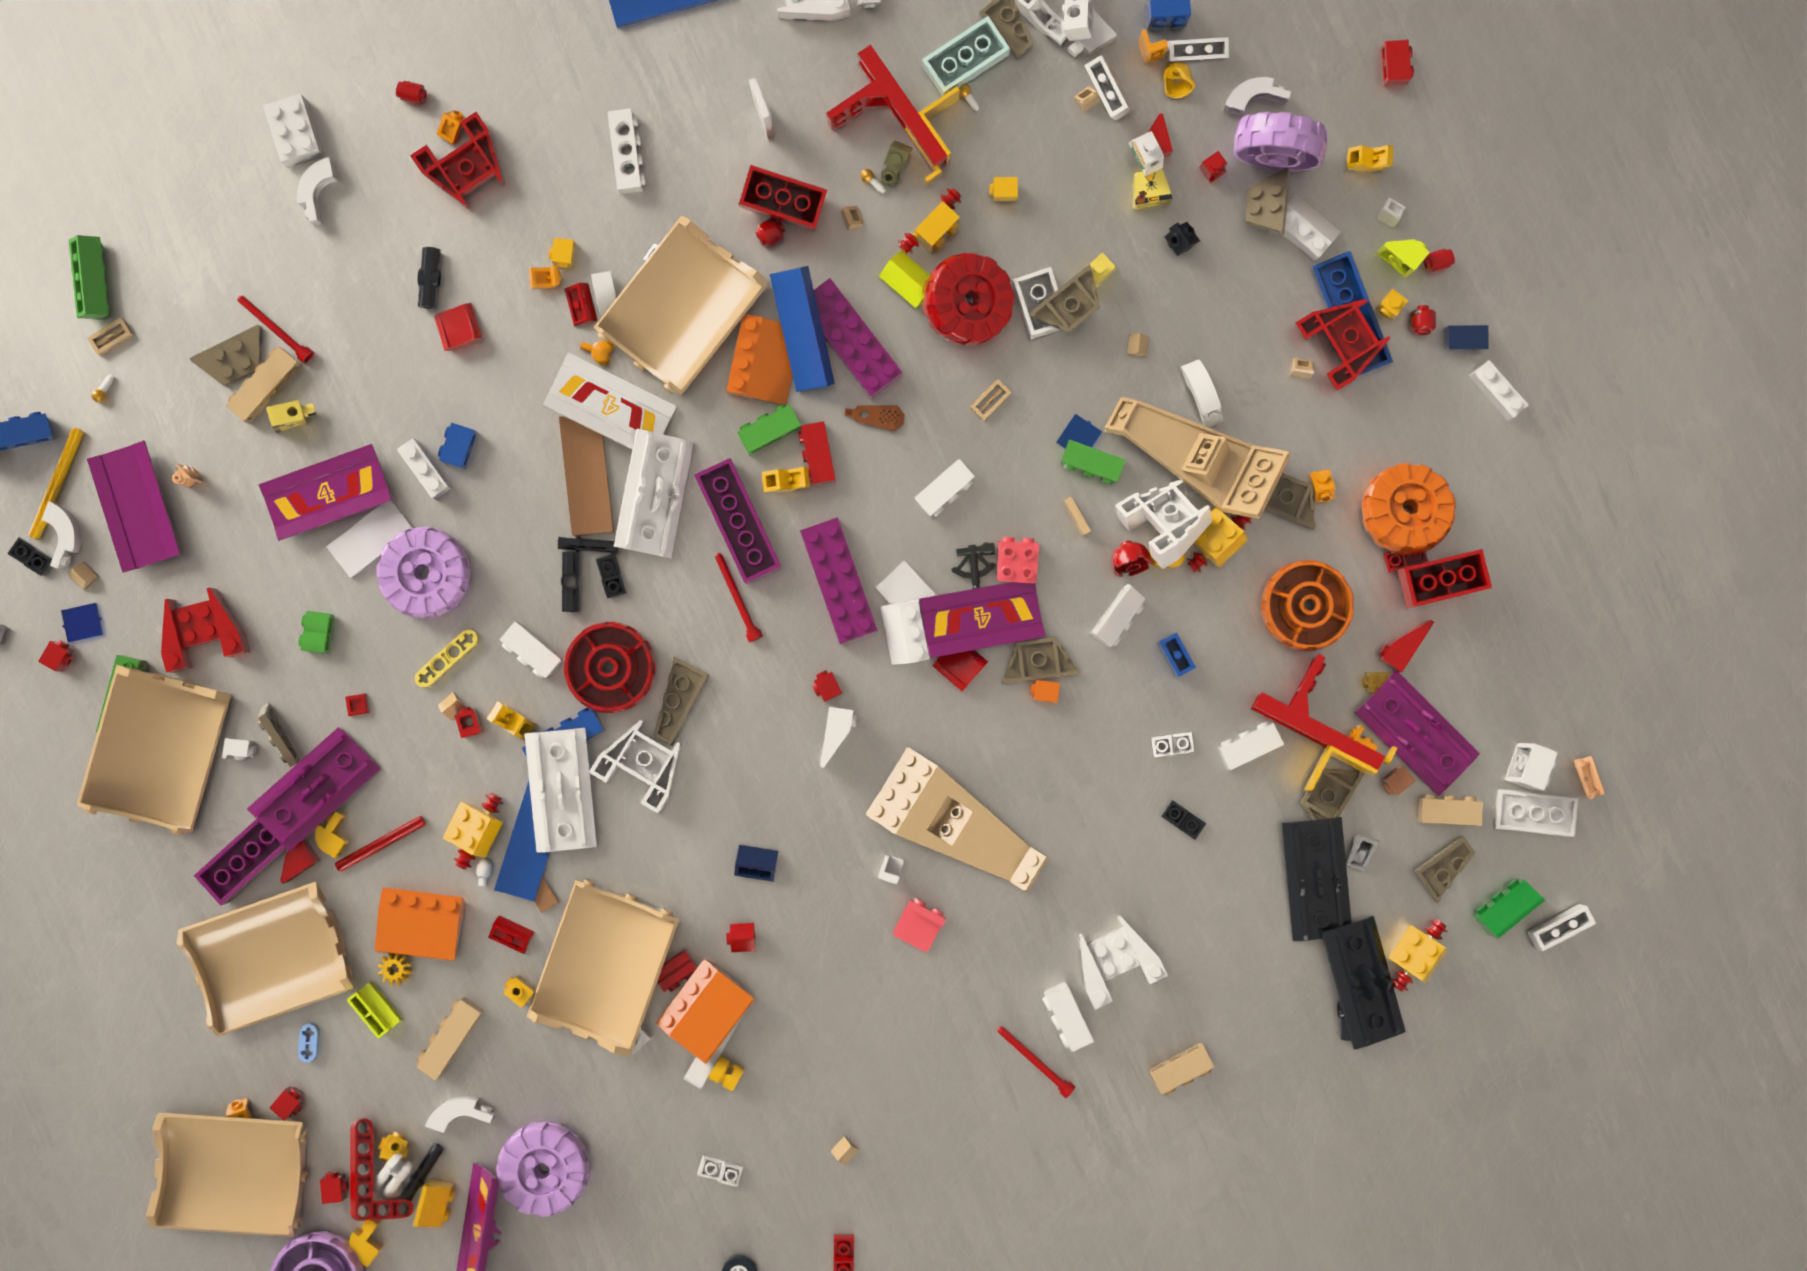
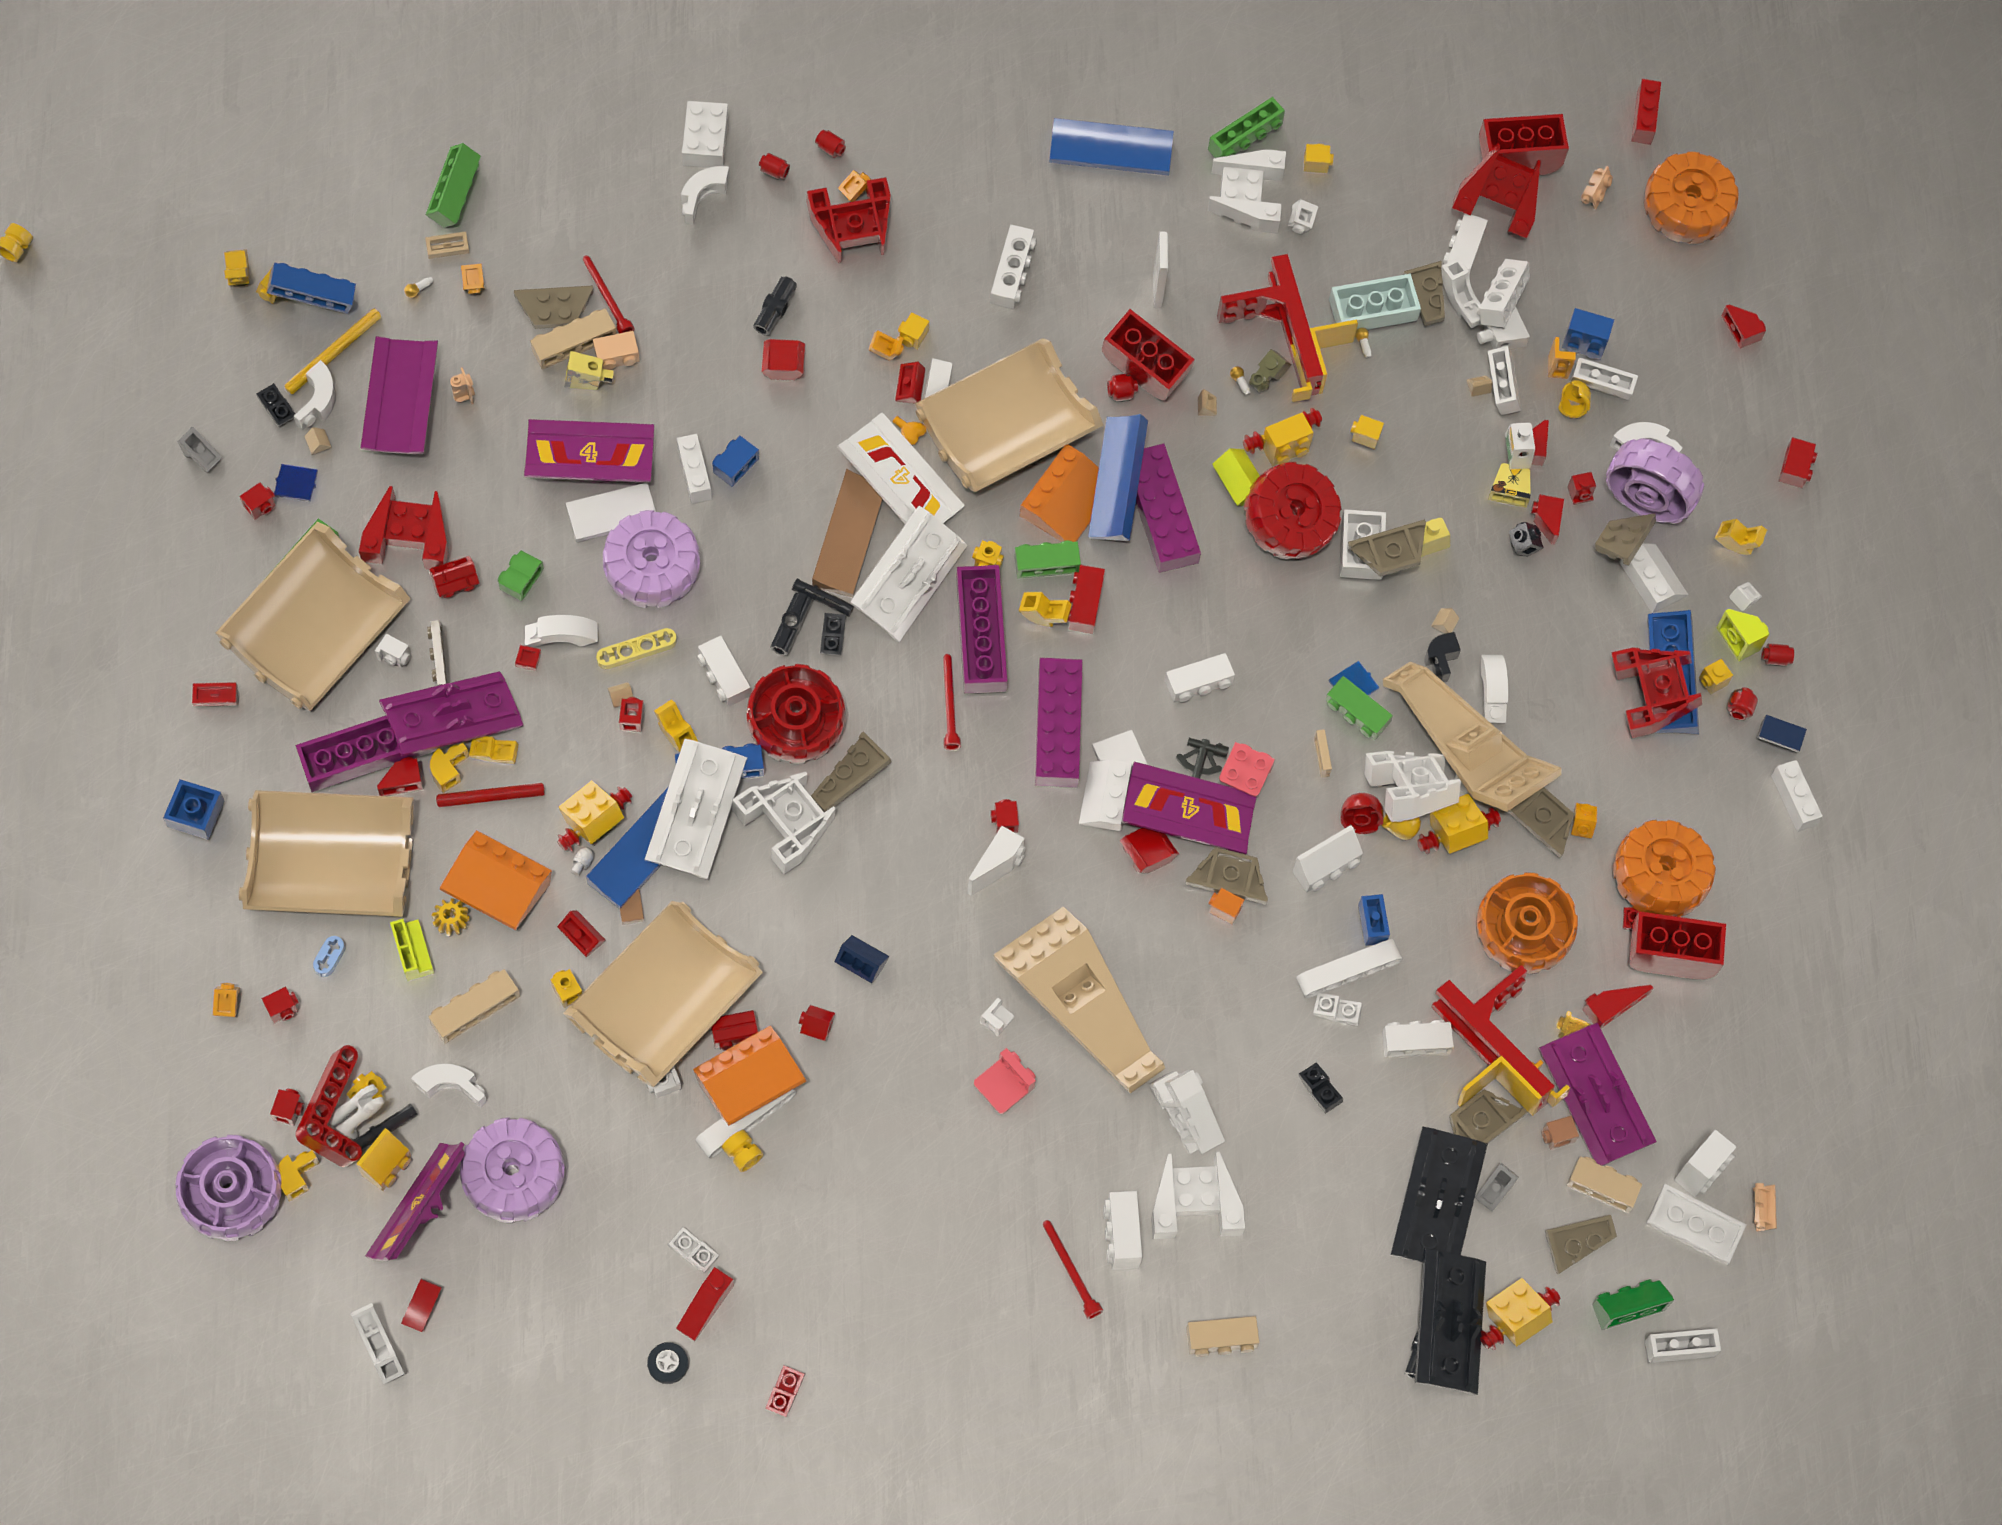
camera: 20 degrees right, 20 degrees down
tan panel [145,1113,308,1237] -> none
tan slope [831,1136,859,1165] -> none
dark orange piece [844,405,905,431] -> none
tan tile [970,379,1012,421] -> none
tan slope [1291,358,1314,379] -> none
none -> blue brick [163,779,225,840]
none -> red plate [192,682,238,707]
none -> red brick [429,556,479,598]
none -> light orange bracket [461,264,485,294]
none -> yellow slope [469,736,519,764]
none -> white arch [525,615,598,647]
none -> light nougat brick [593,331,640,370]
none -> red slope [676,1267,734,1342]
none -> red brick [759,153,790,180]
none -> yellow brick [972,540,1004,567]
none -> white wedge [1149,1070,1225,1154]
none -> white beam [1296,939,1403,998]
none -> black brick [1425,632,1461,682]
none -> red slope [1531,494,1564,545]

